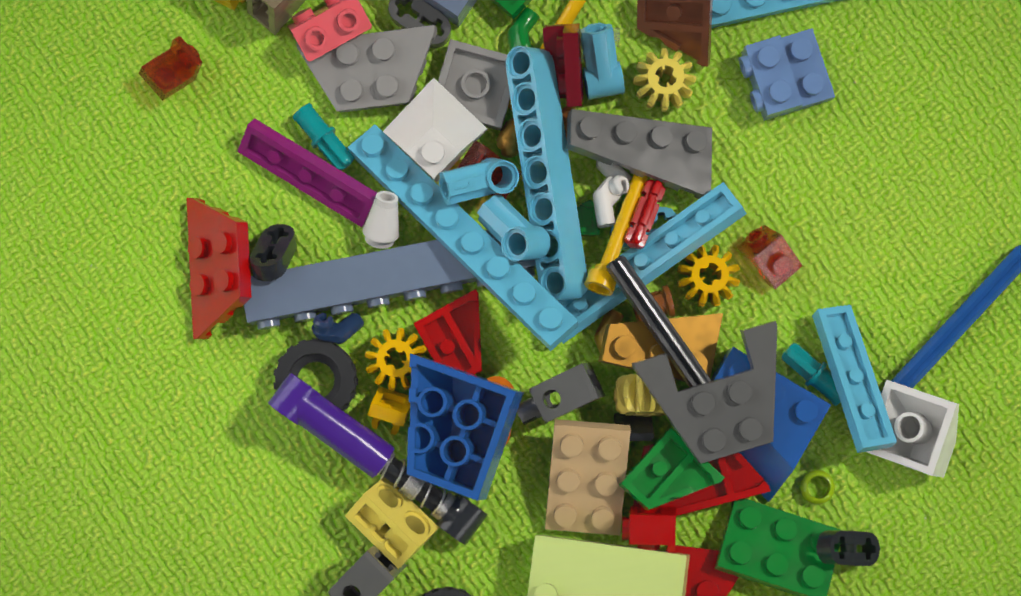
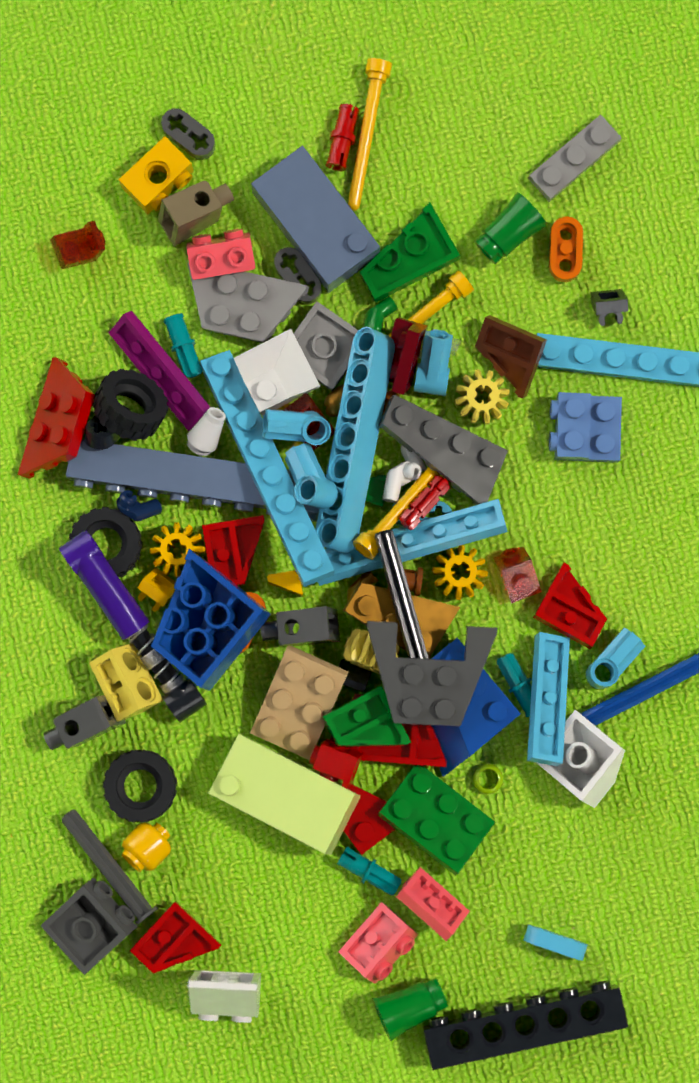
camera: 20 degrees right, 0 degrees up
black beam [816,530,880,566] -> none
none -> black tyre [92,369,169,441]
none -> yellow slope [267,570,303,597]
none -> red wing [533,562,607,649]
none -> medium azure piece [586,627,645,689]

